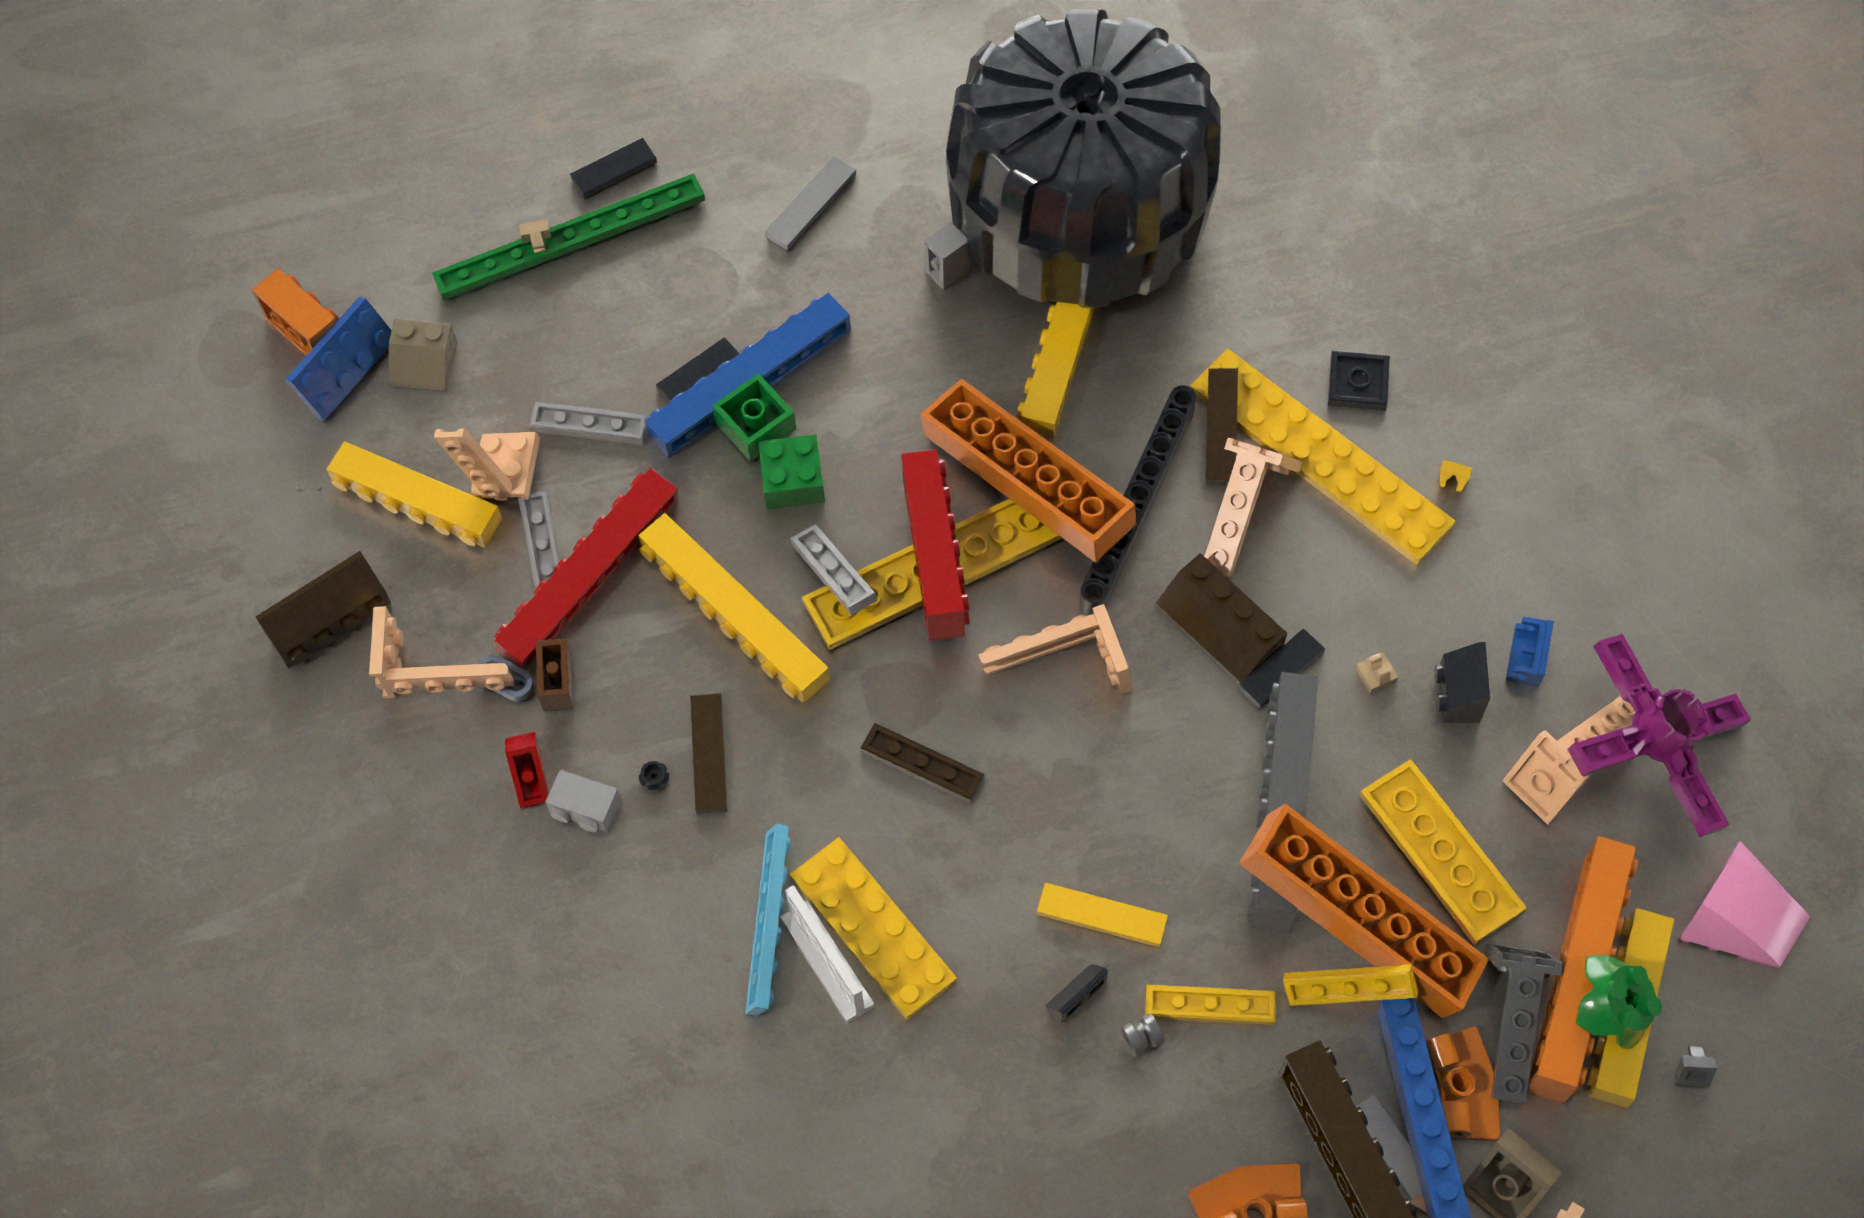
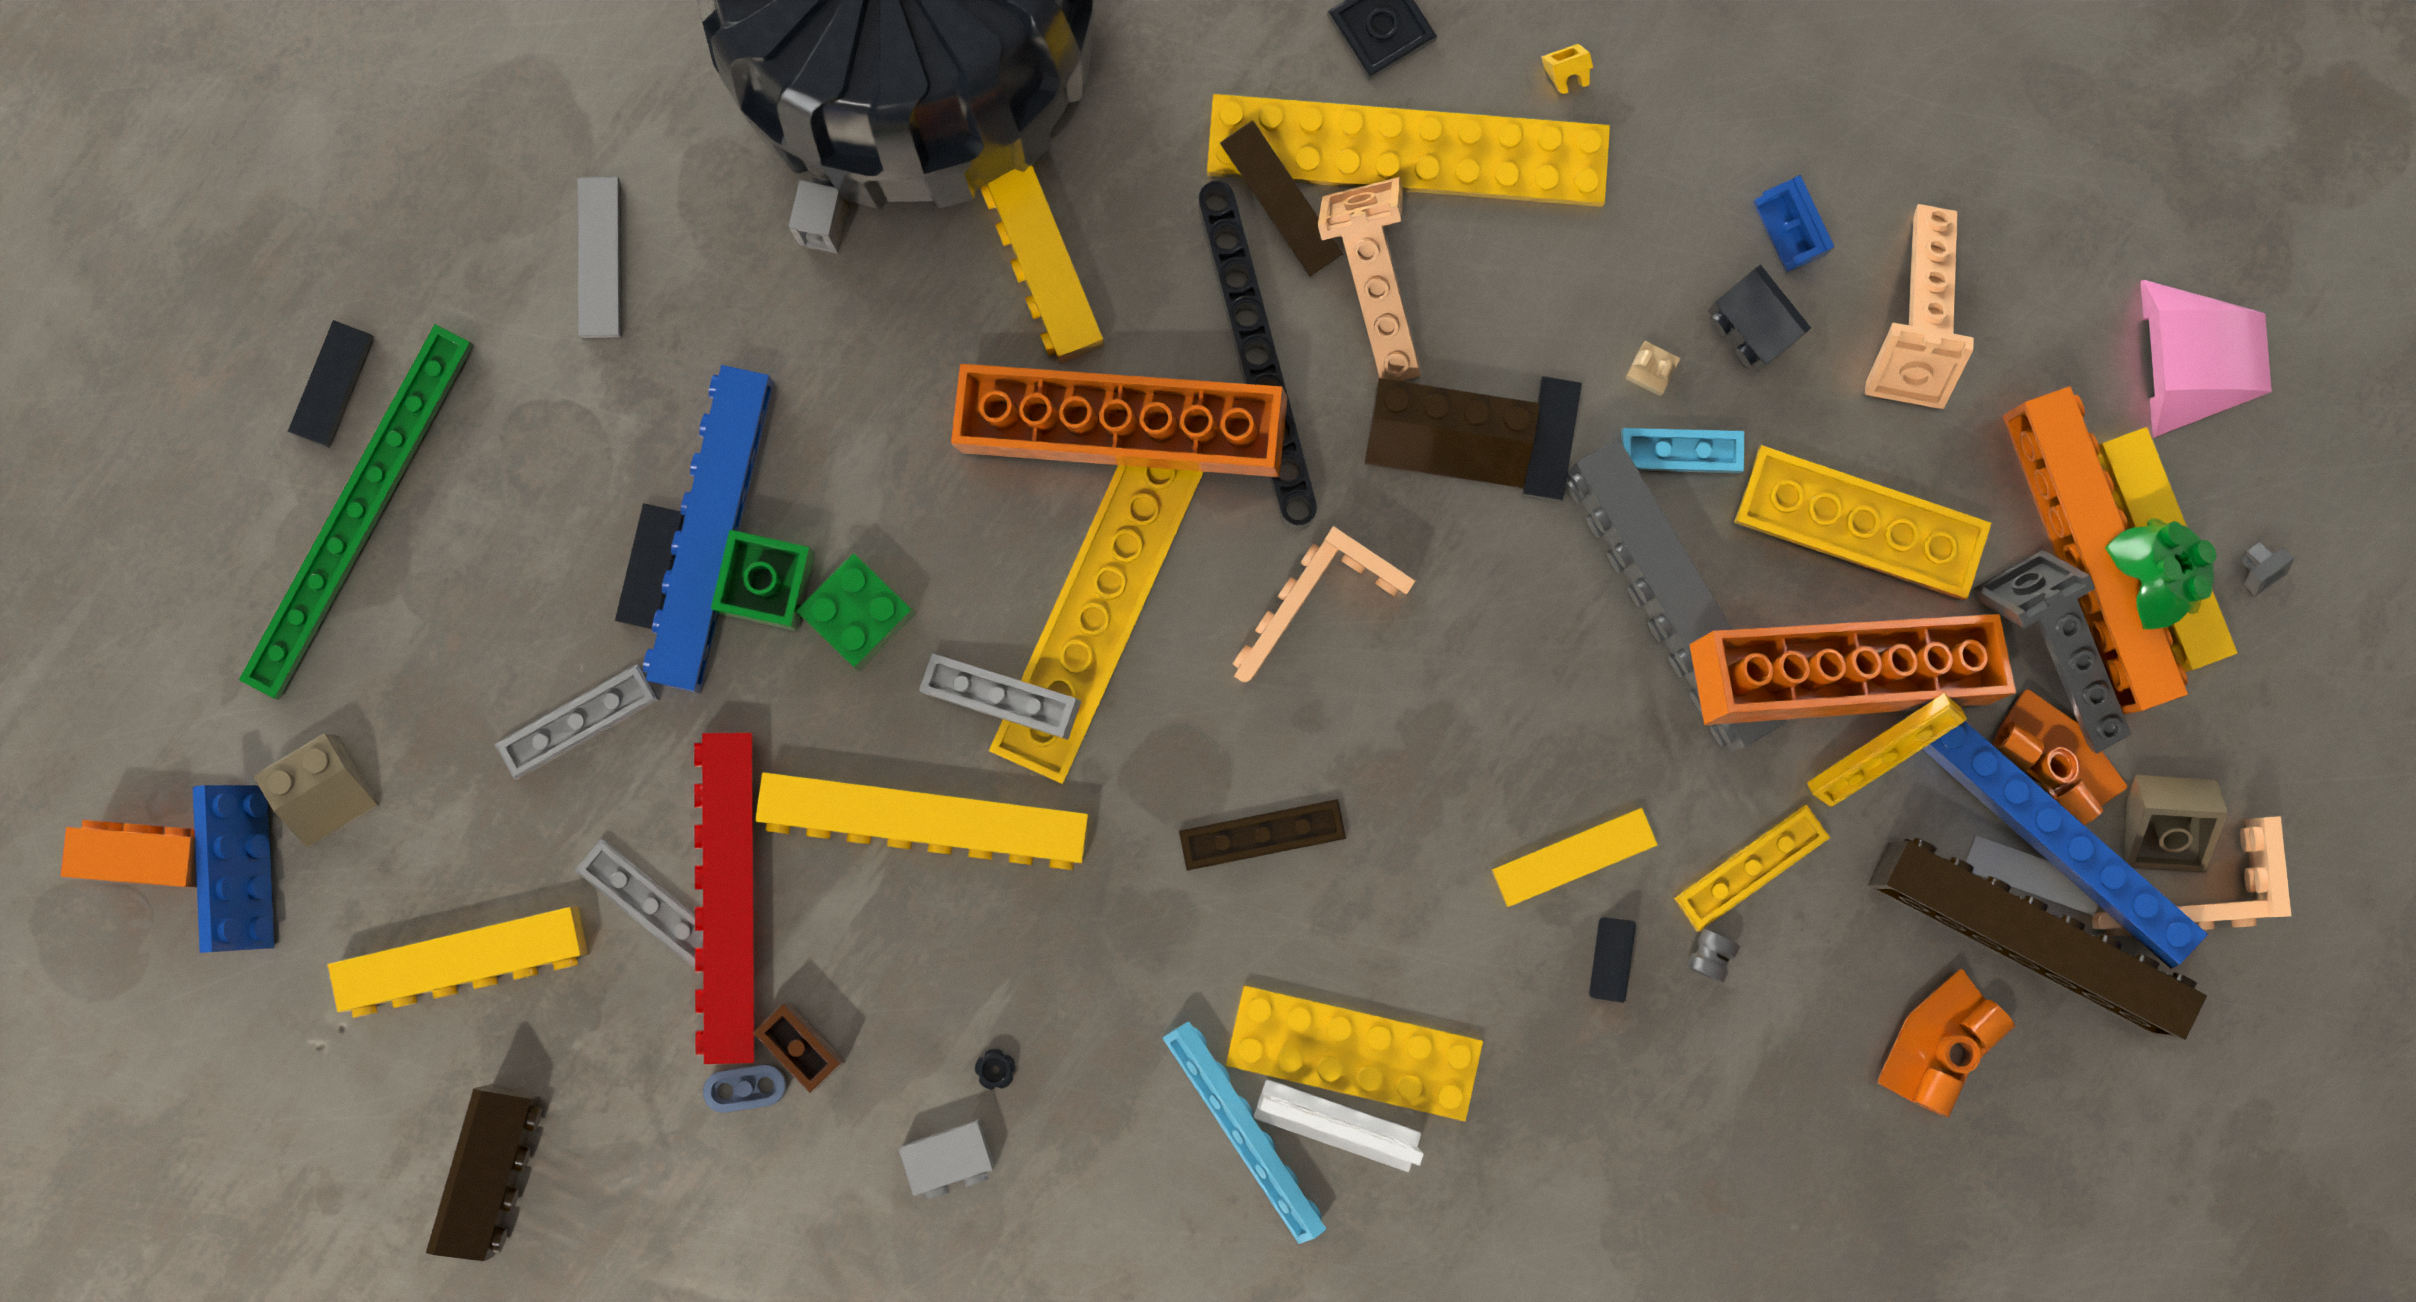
camera: 45 degrees left, 20 degrees up
light nougat bracket [369,606,514,699] -> none
light nougat bracket [434,428,540,501] -> none
red slope [505,732,549,808] -> none
tan tile [519,219,551,253] -> none
dark brown tile [690,693,727,814] -> none
red brick [901,449,970,641] -> none
magenta piece [1567,634,1751,838] -> none
none -> medium azure plate [1621,428,1744,473]

